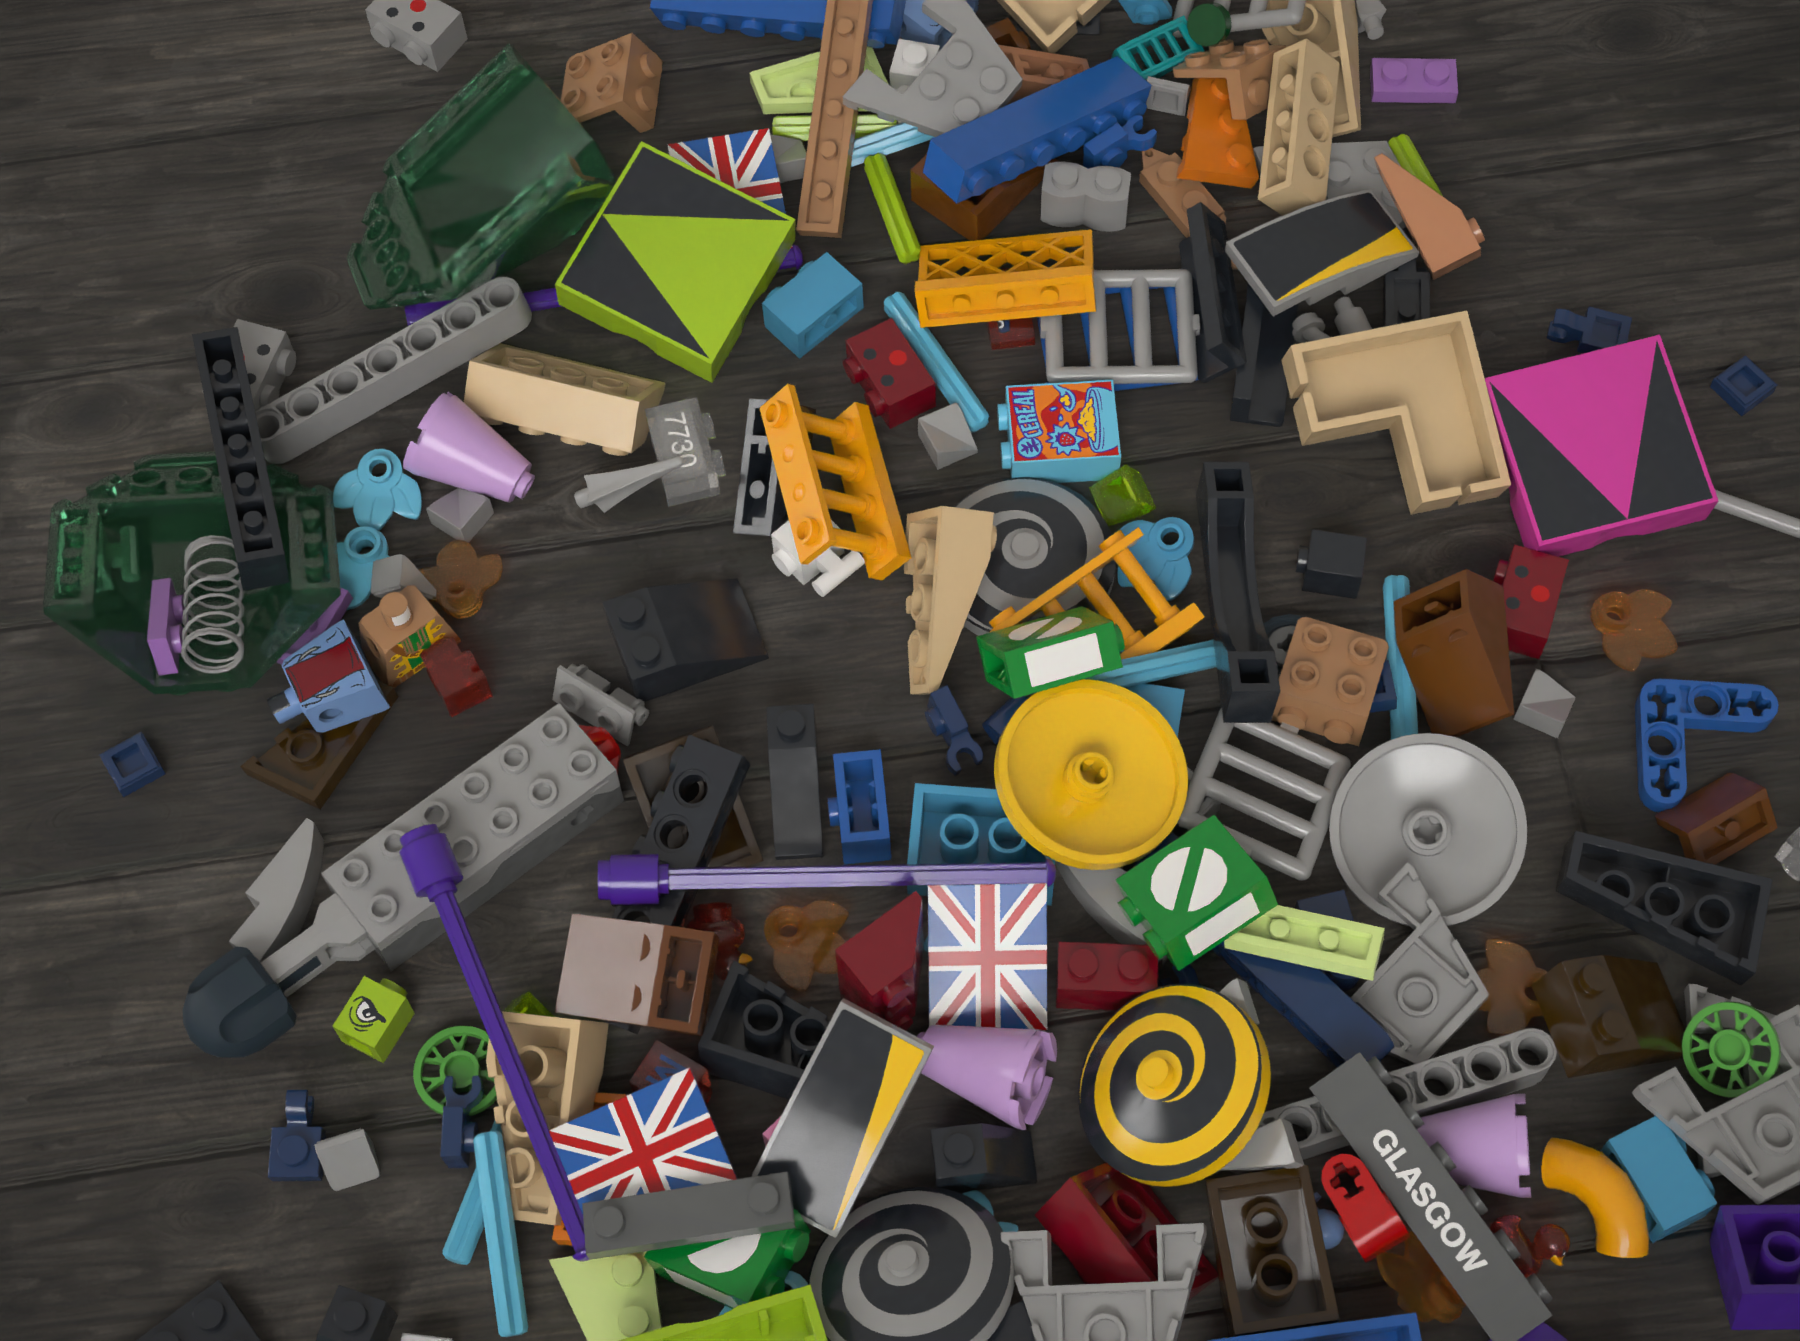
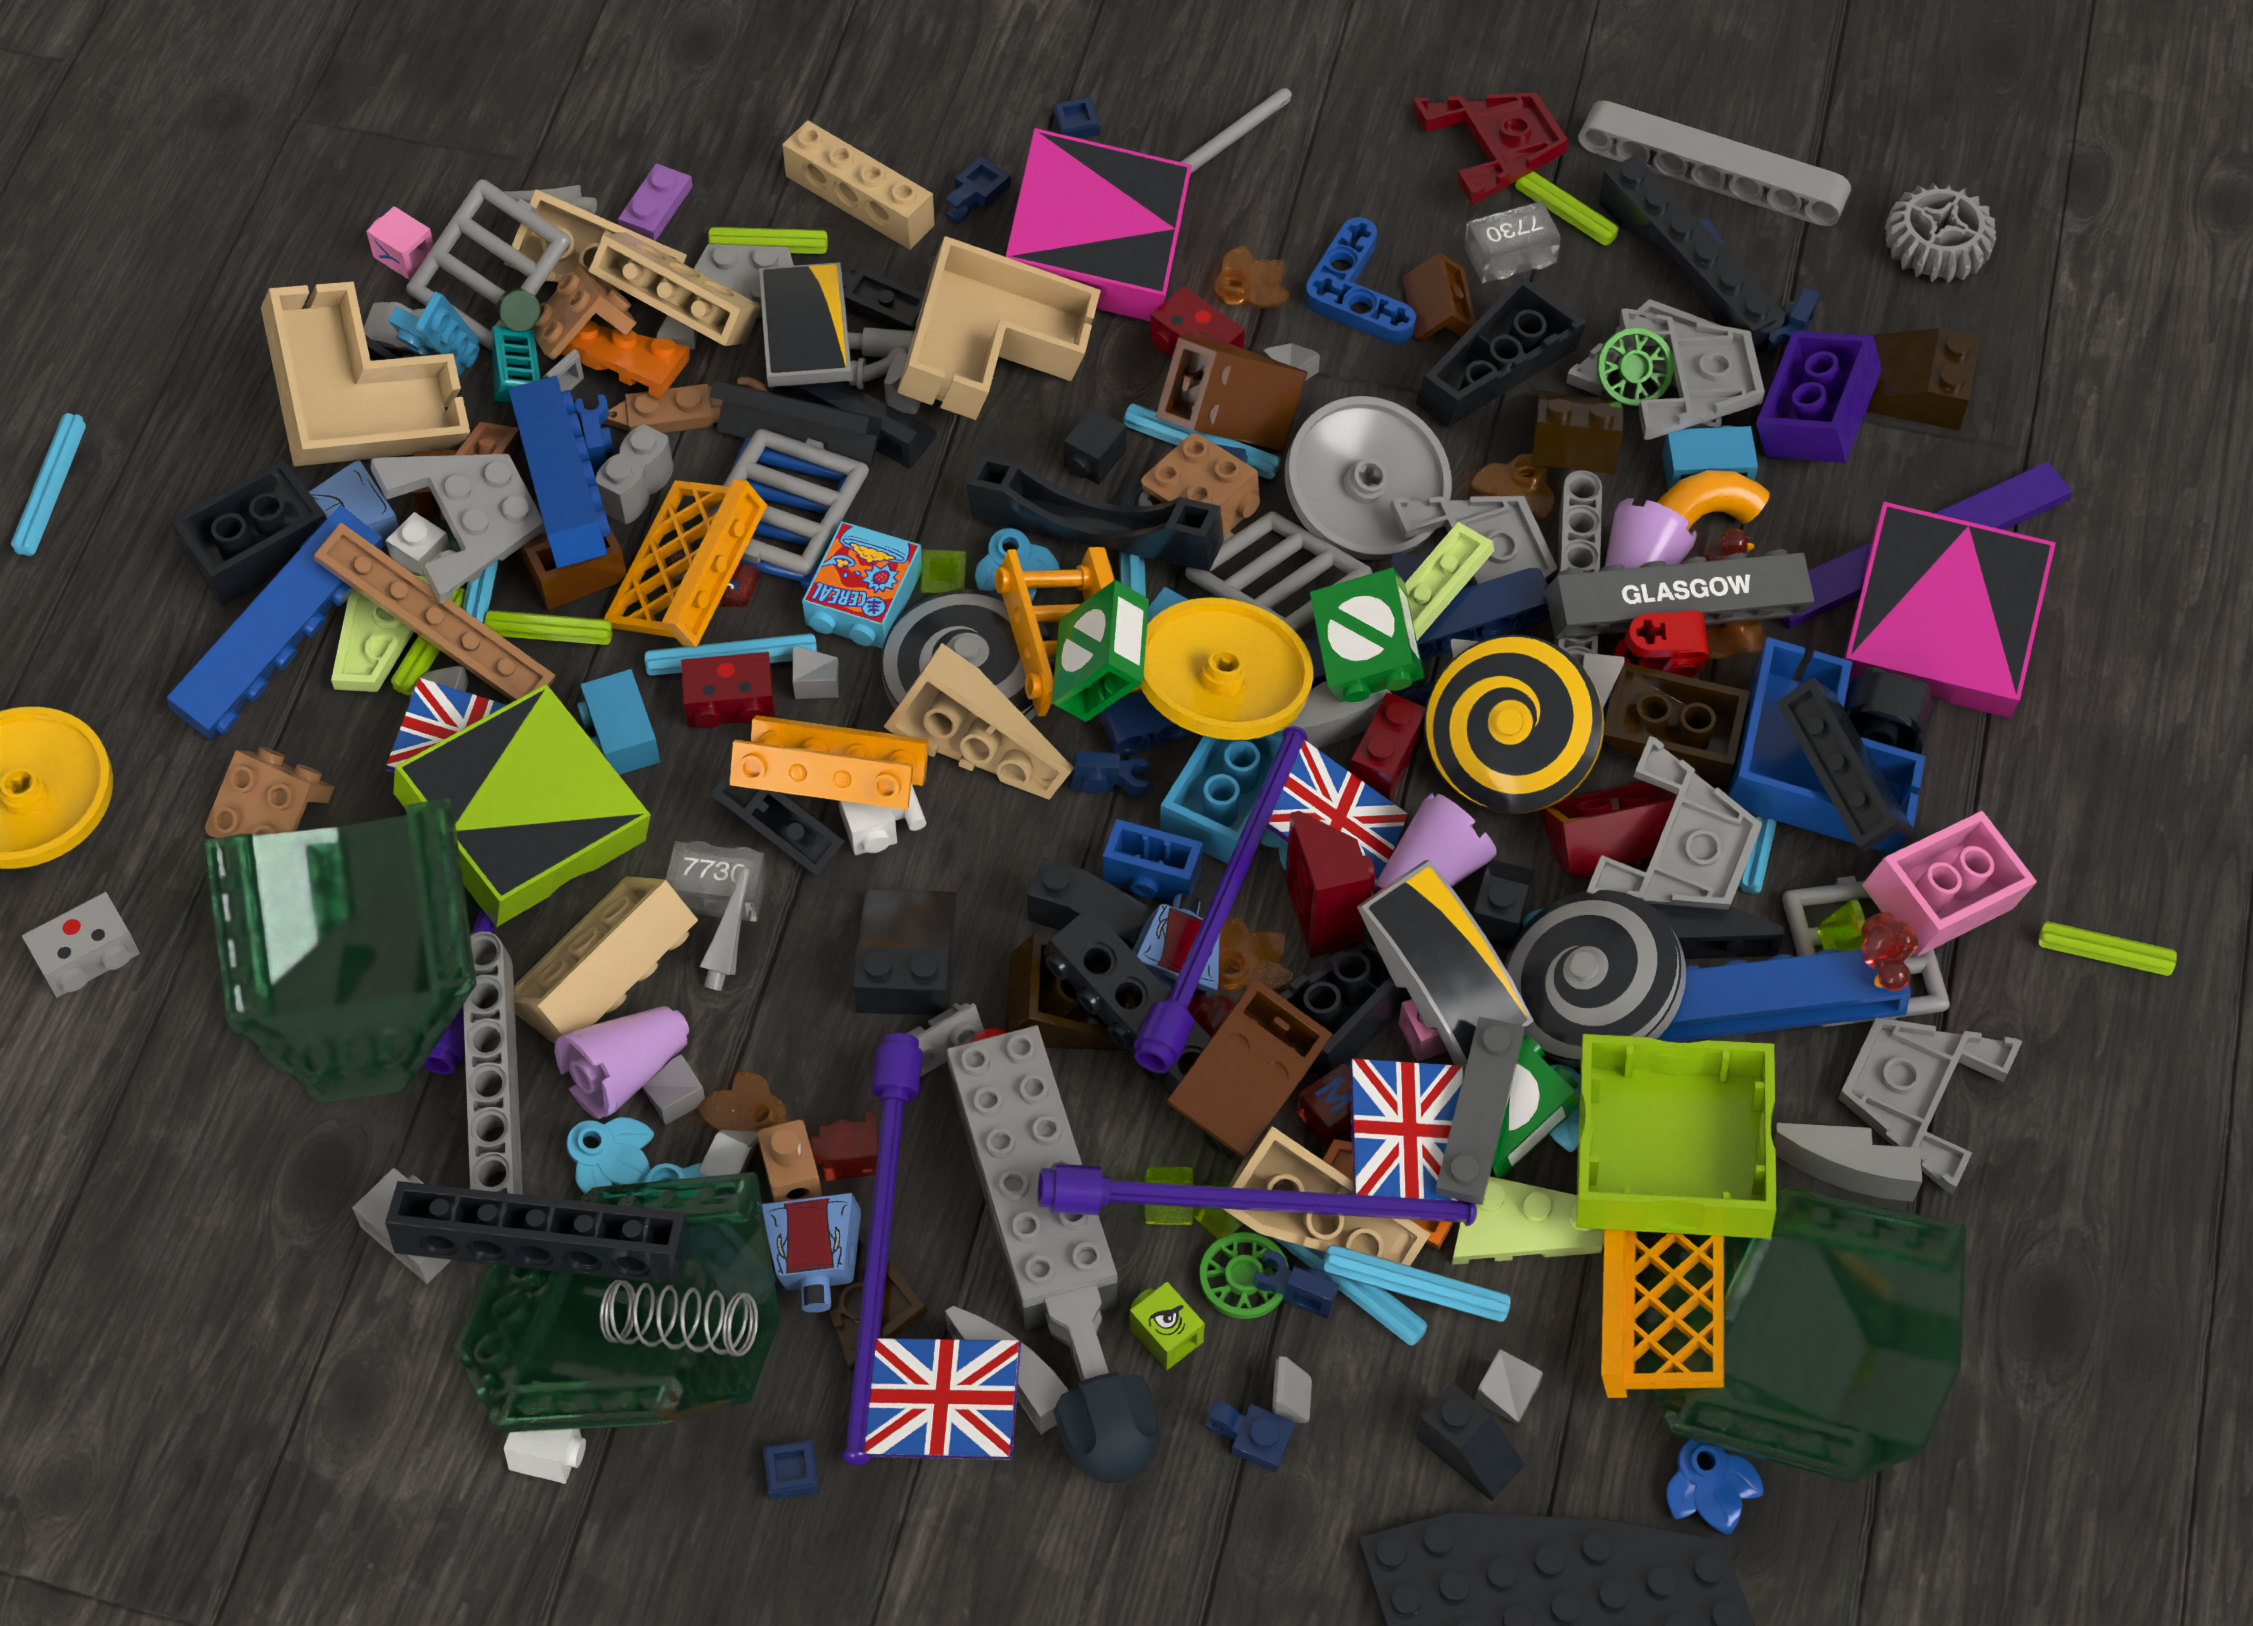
camera: 70 degrees left, 5 degrees down
medium lavender plate [147,578,188,676] -> none
nougat slope [1374,153,1485,280] -> none
none -> tan brick [782,120,935,250]
none -> flag [841,1033,1022,1465]
none -> torso [1132,894,1220,1010]
none -> clear neon green slope [1145,1166,1193,1225]

